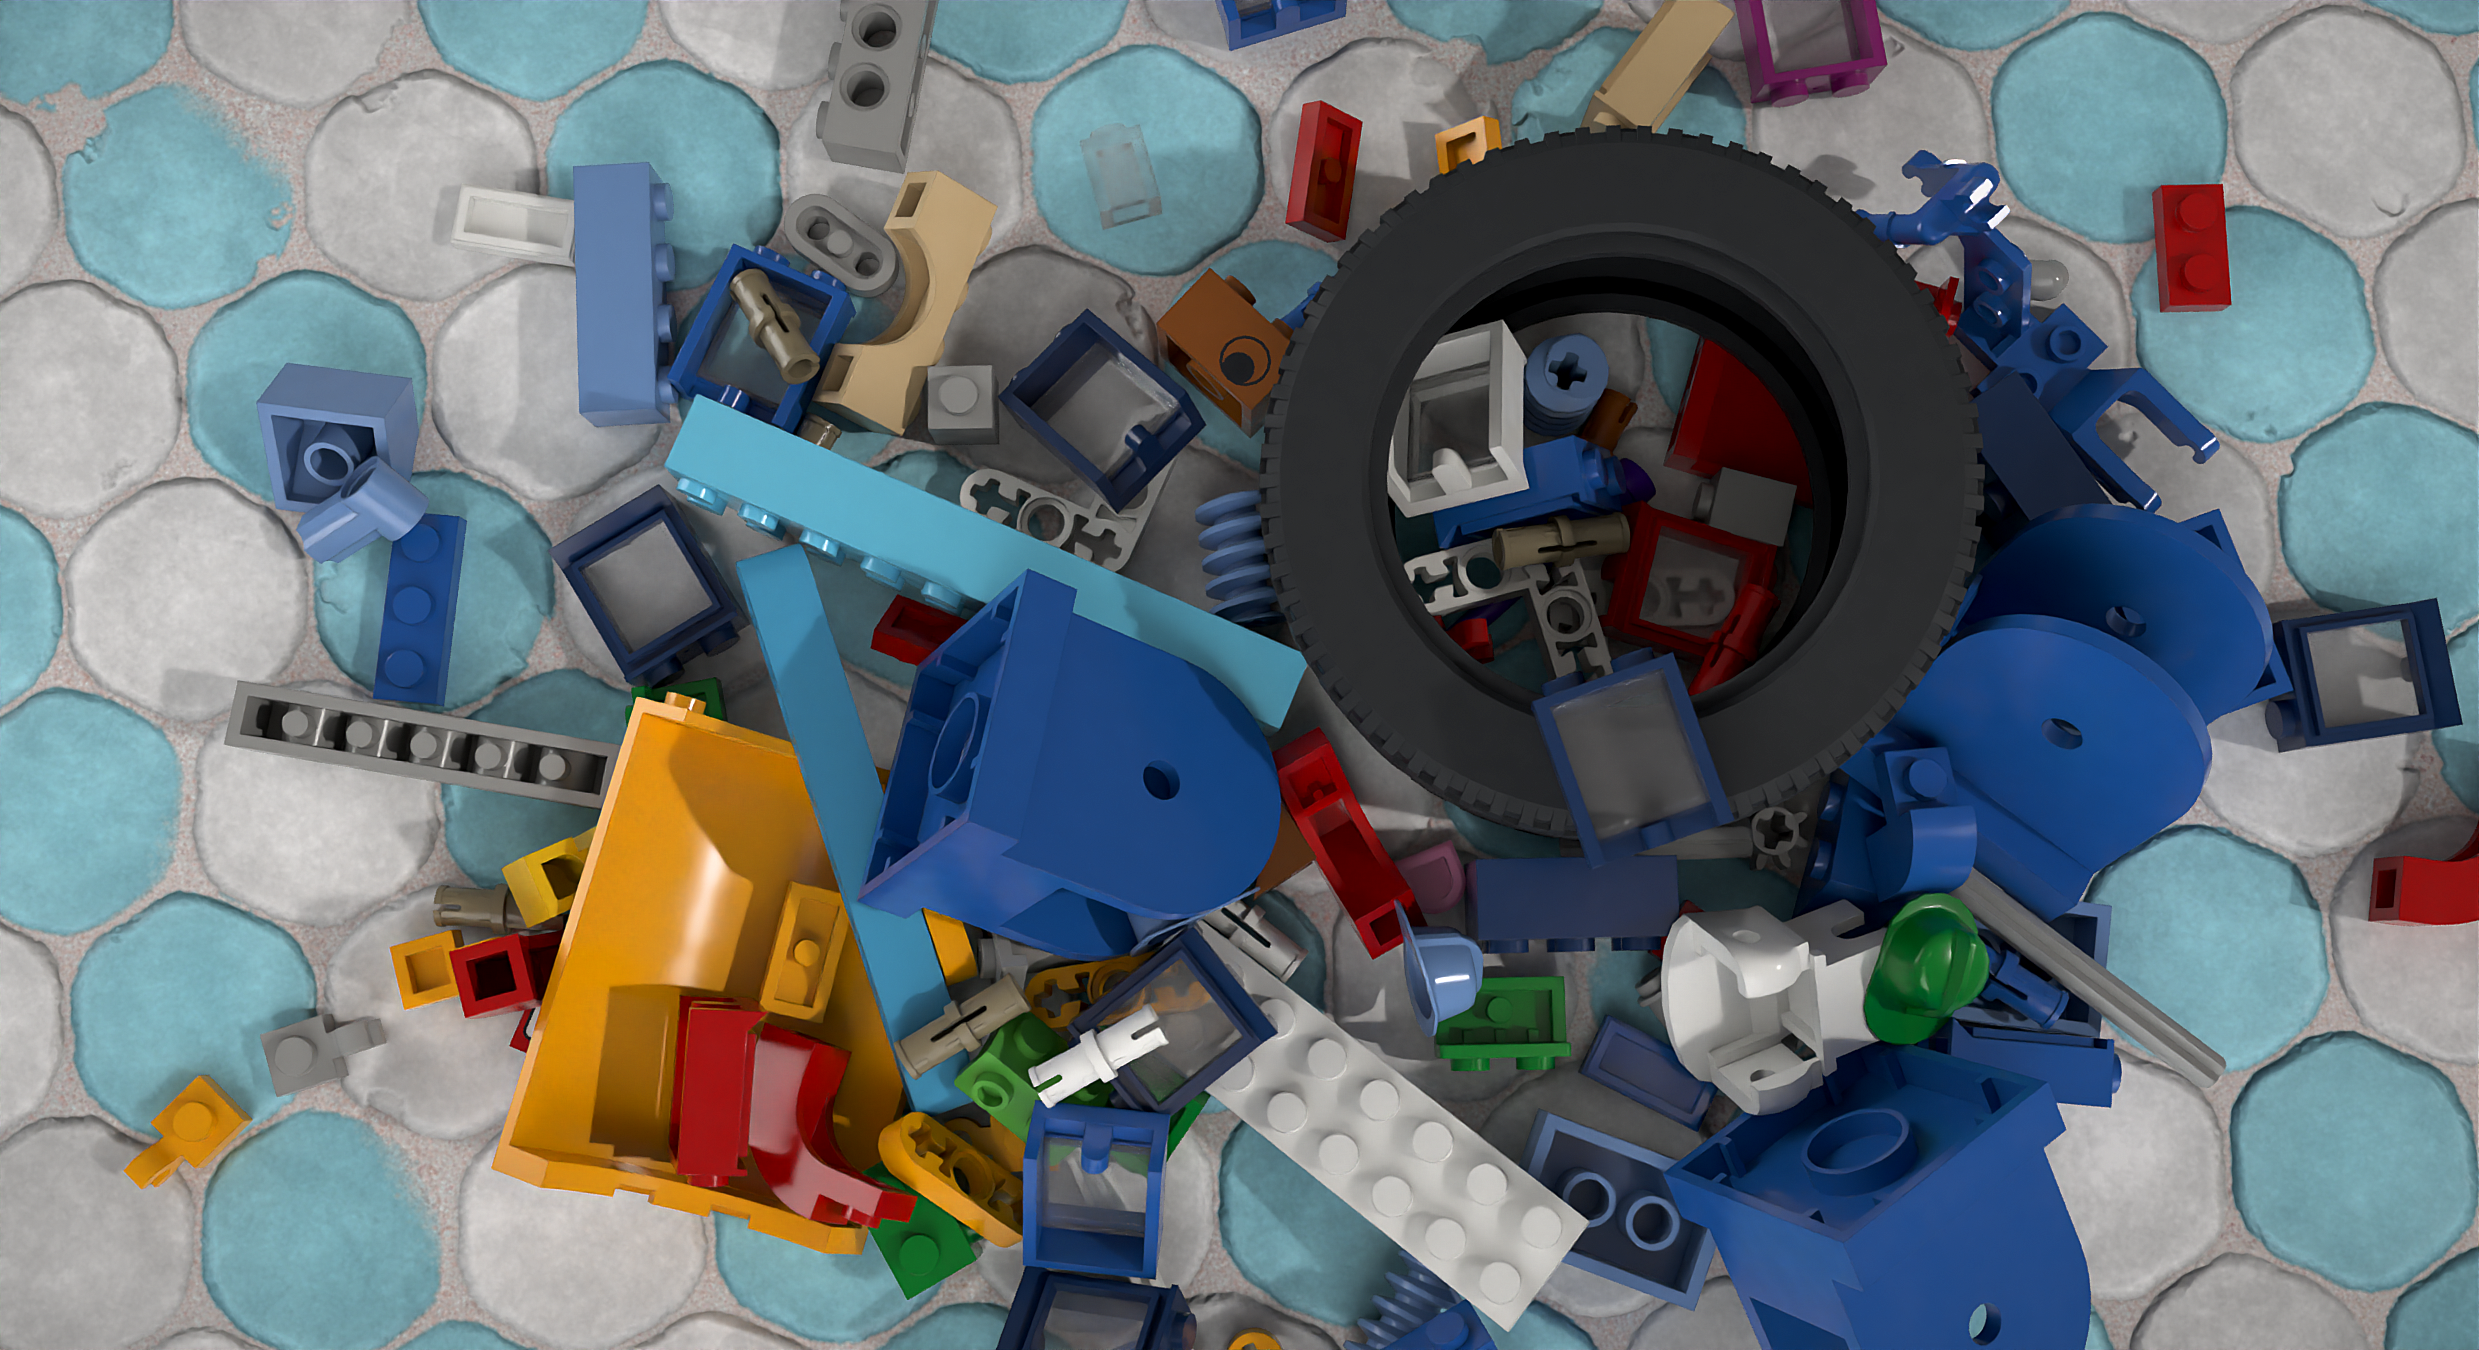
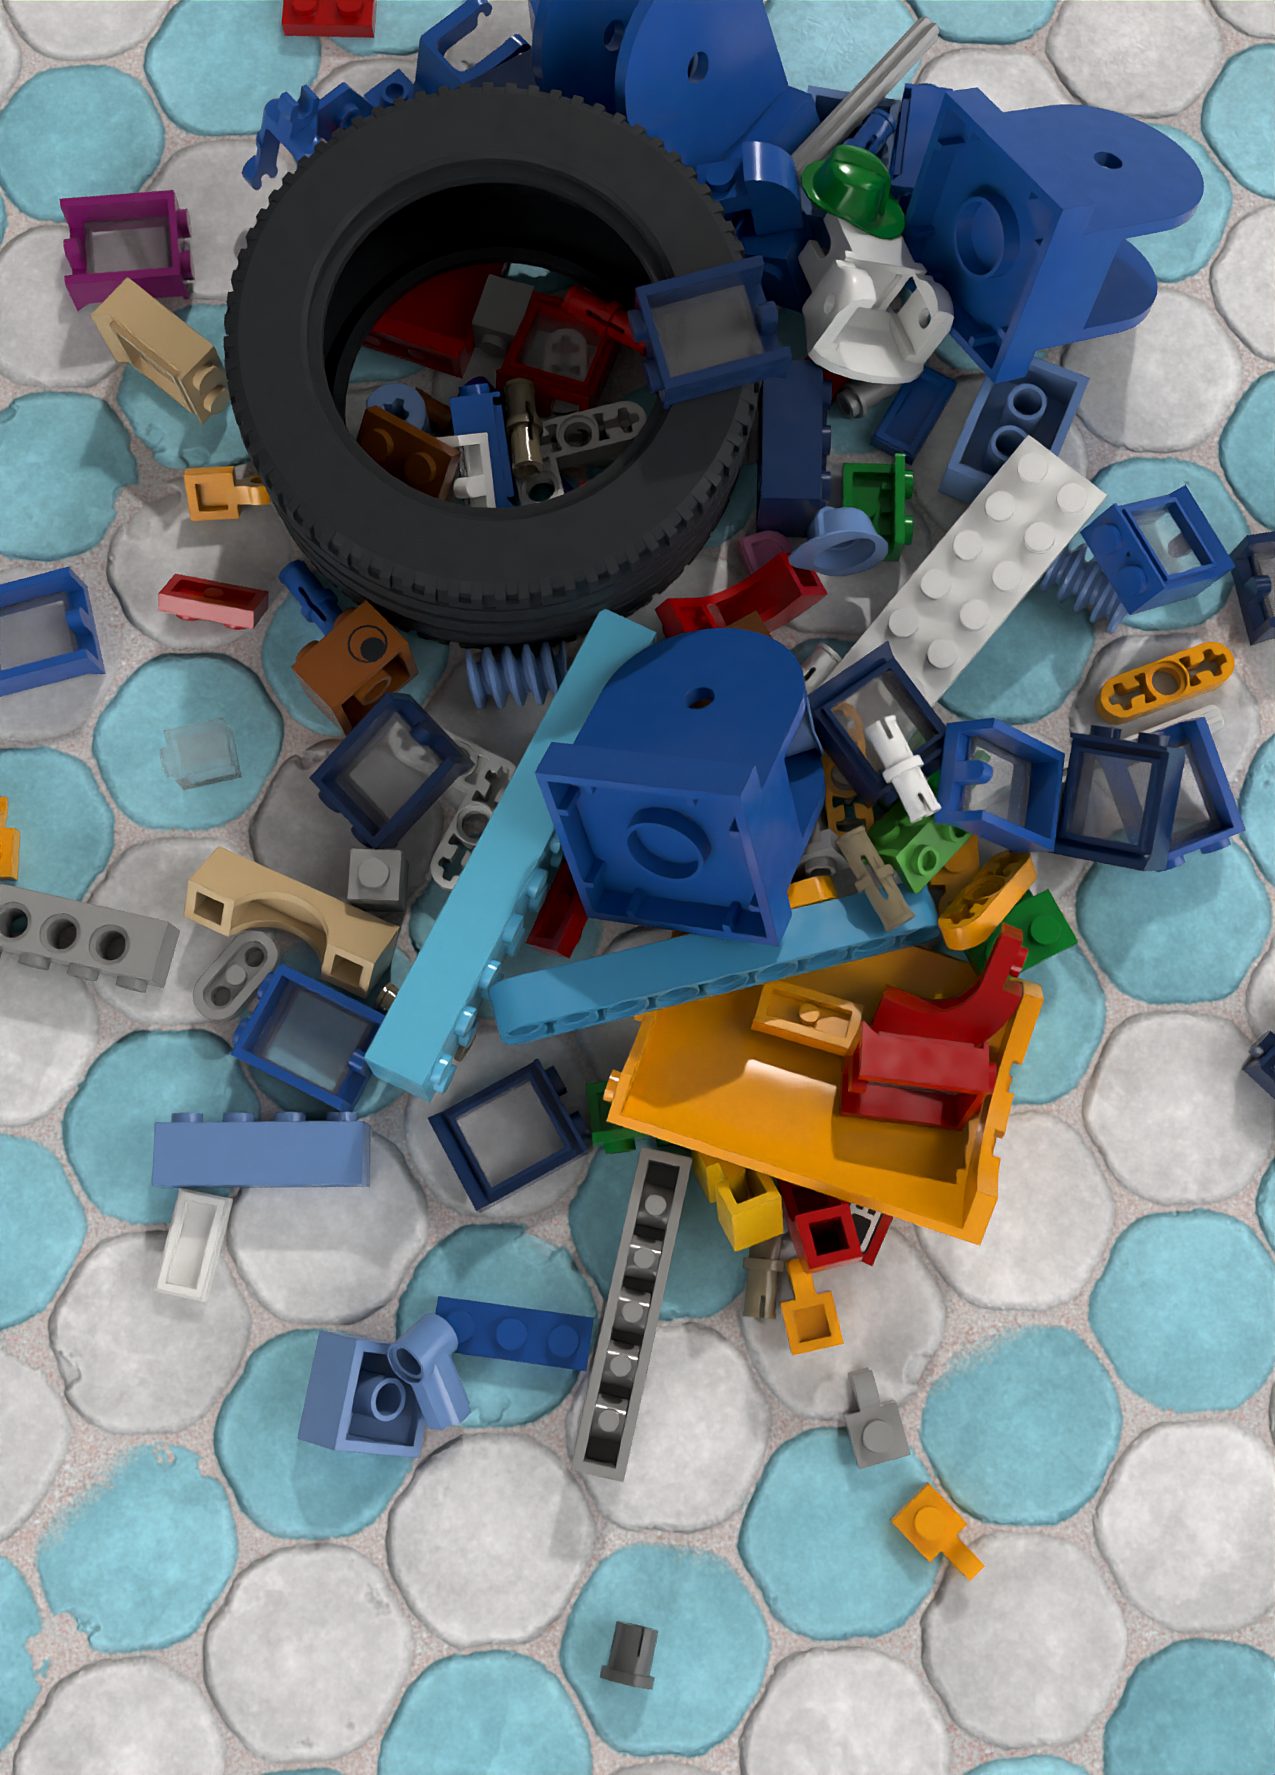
camera: 85 degrees left, 5 degrees down
dark tan pin [729,268,820,385] -> none
none -> reddish brown plate [356,405,462,501]
none -> dark grey bush [599,1621,659,1690]

